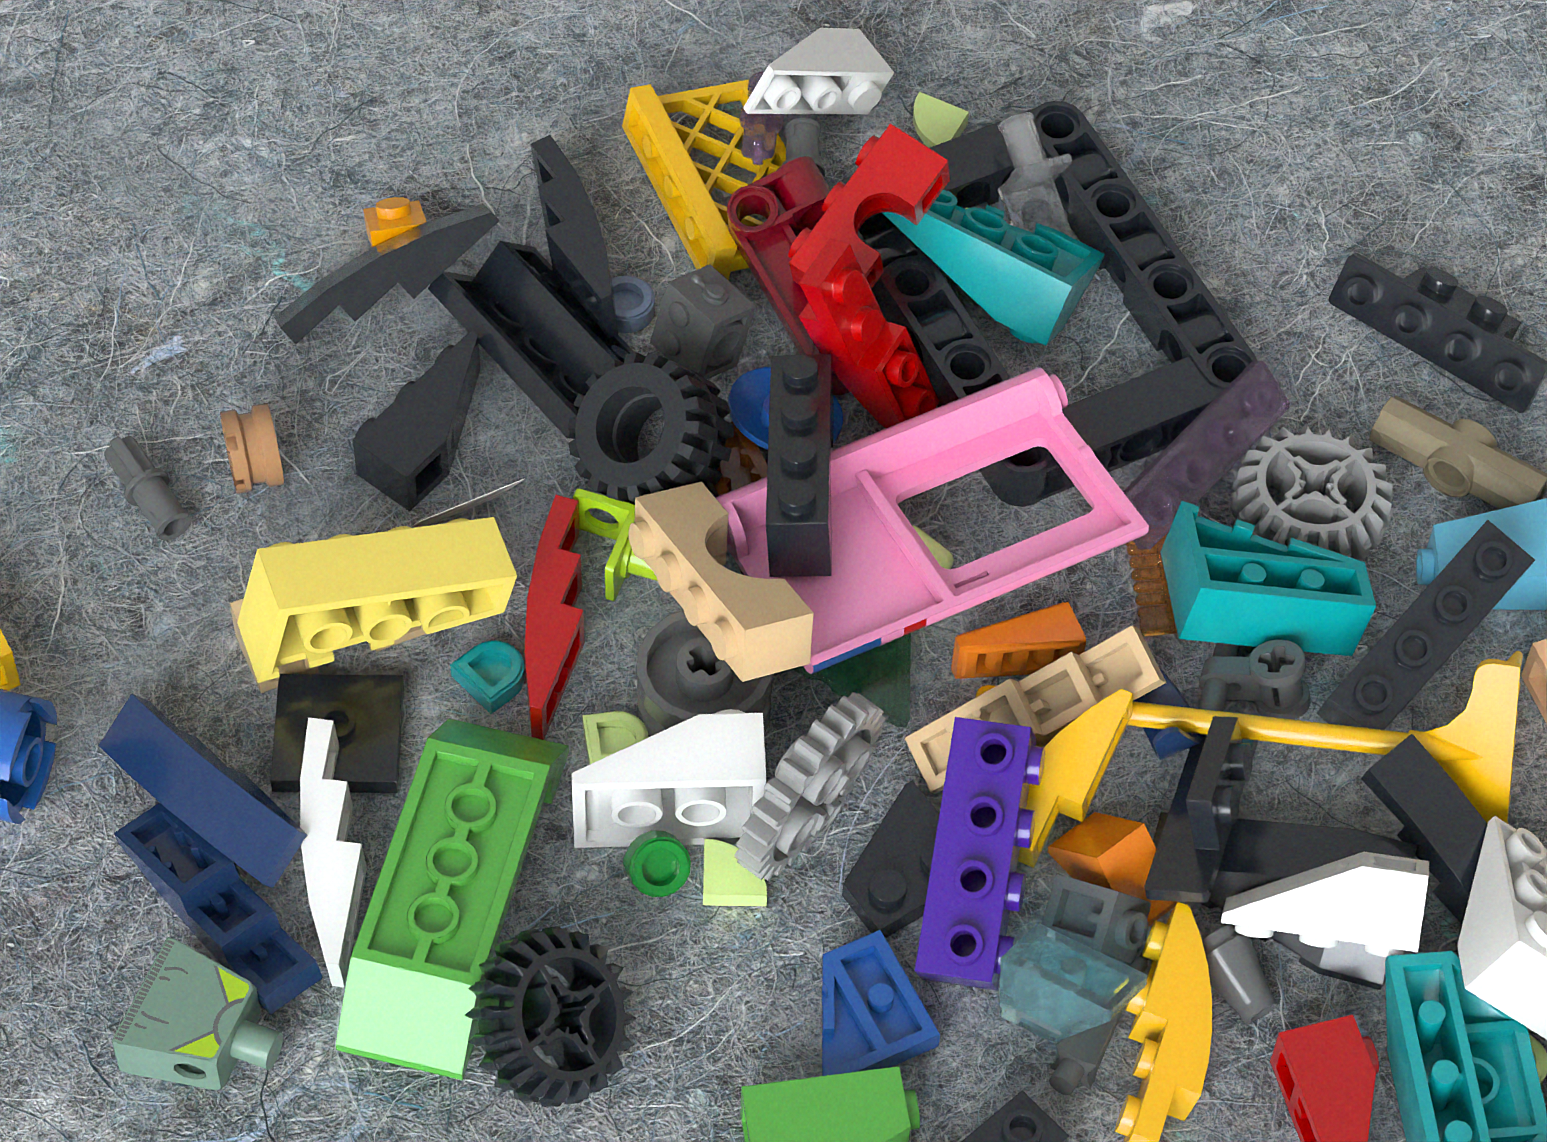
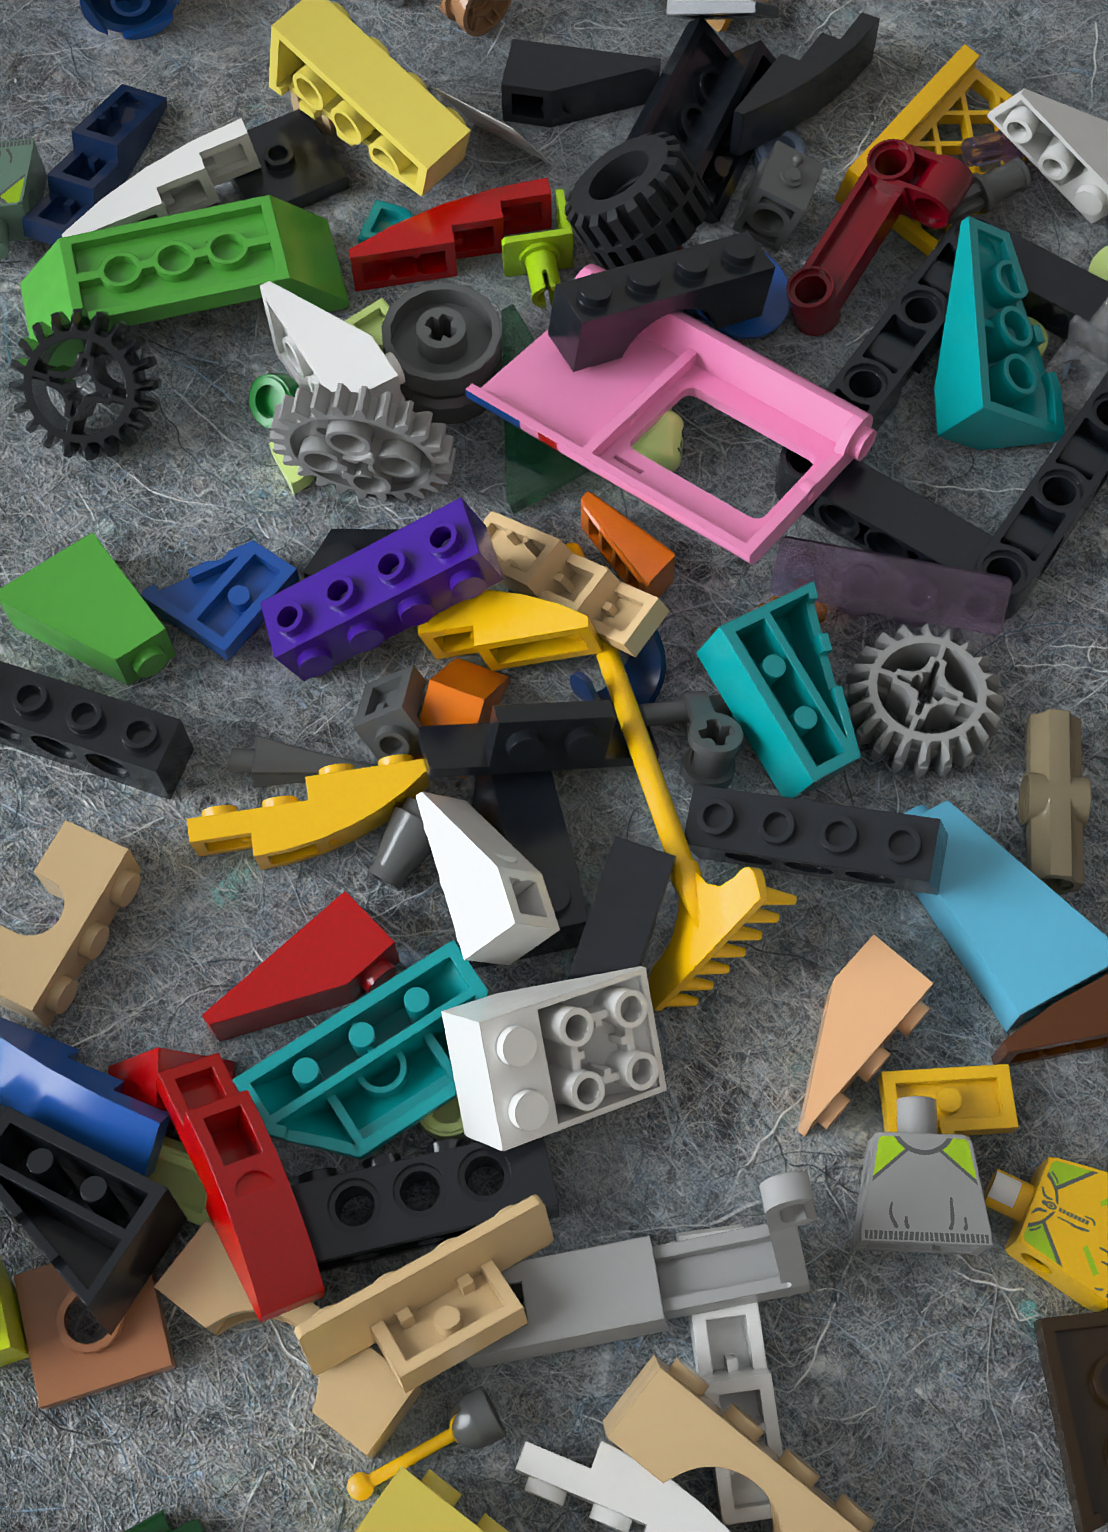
camera: 65 degrees right, 10 degrees up
dark blue slope [98,694,307,888] -> none
tan arch [629,482,814,682] -> none
red arch [788,123,950,289] -> none
red slope [799,238,939,428] -> none
clear light blue slope [999,923,1147,1043] -> none

